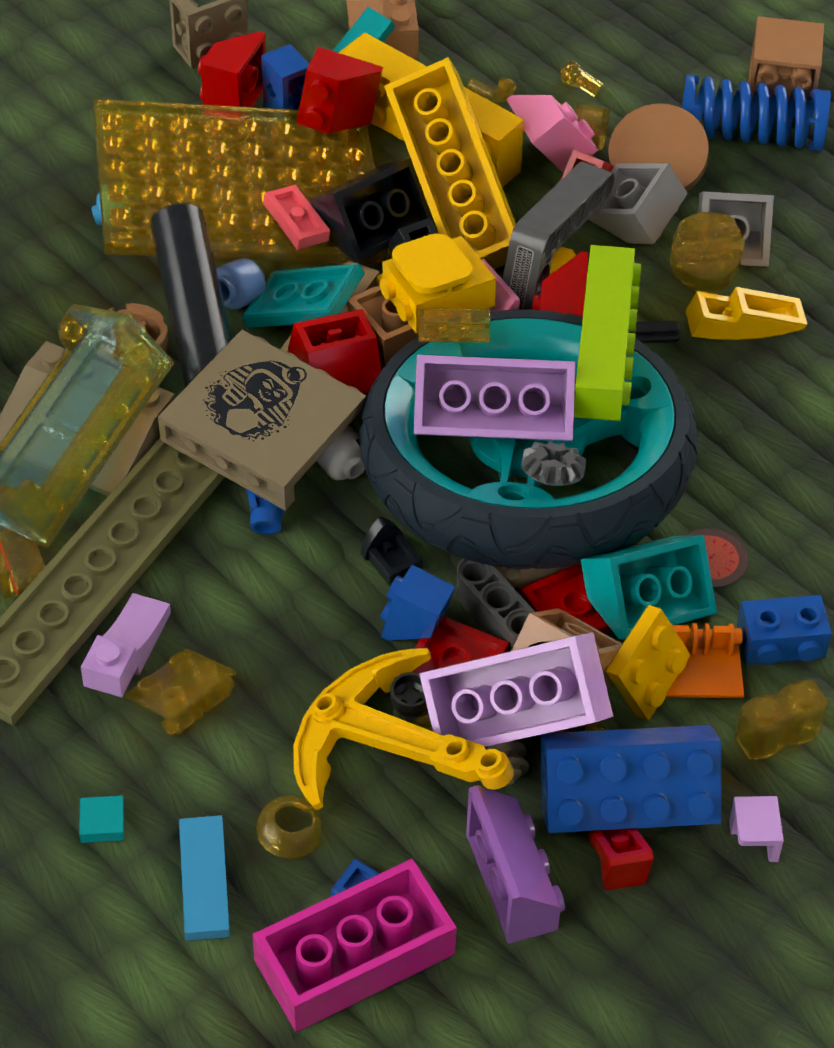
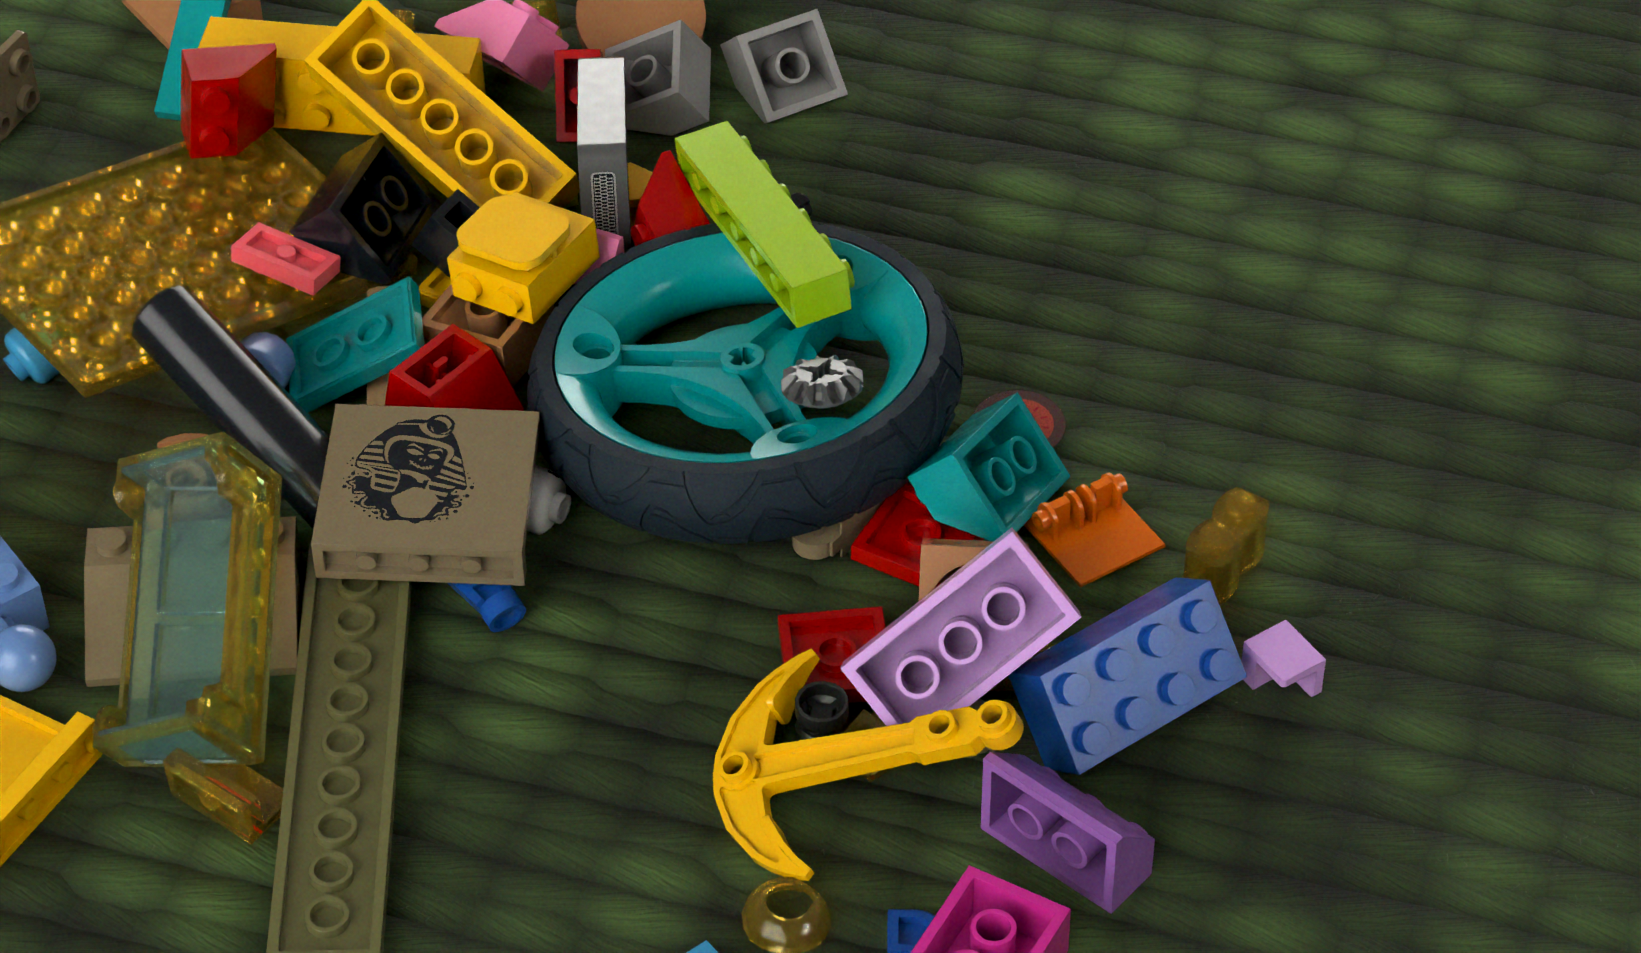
camera: 30 degrees left, 5 degrees down
lavender slope [81,593,171,697] -> none
clear yellow hinge [125,649,236,735] -> none
red slope [198,31,266,126] -> none
blue brick [261,44,309,130] -> none
black tile [360,517,423,586] -> none
blue slope [380,565,455,641] -> none
lavender slope [414,355,576,441] -> none
clear yellow piece [419,308,490,342] -> none
dark grey beam [456,558,535,652] -> none
red slope [589,828,653,890] -> none
yellow plate [605,605,690,721] -> none
clear yellow brick [670,211,745,293] -> none
yellow slope [685,287,807,340] -> none
blue brick [737,595,832,665] -> none

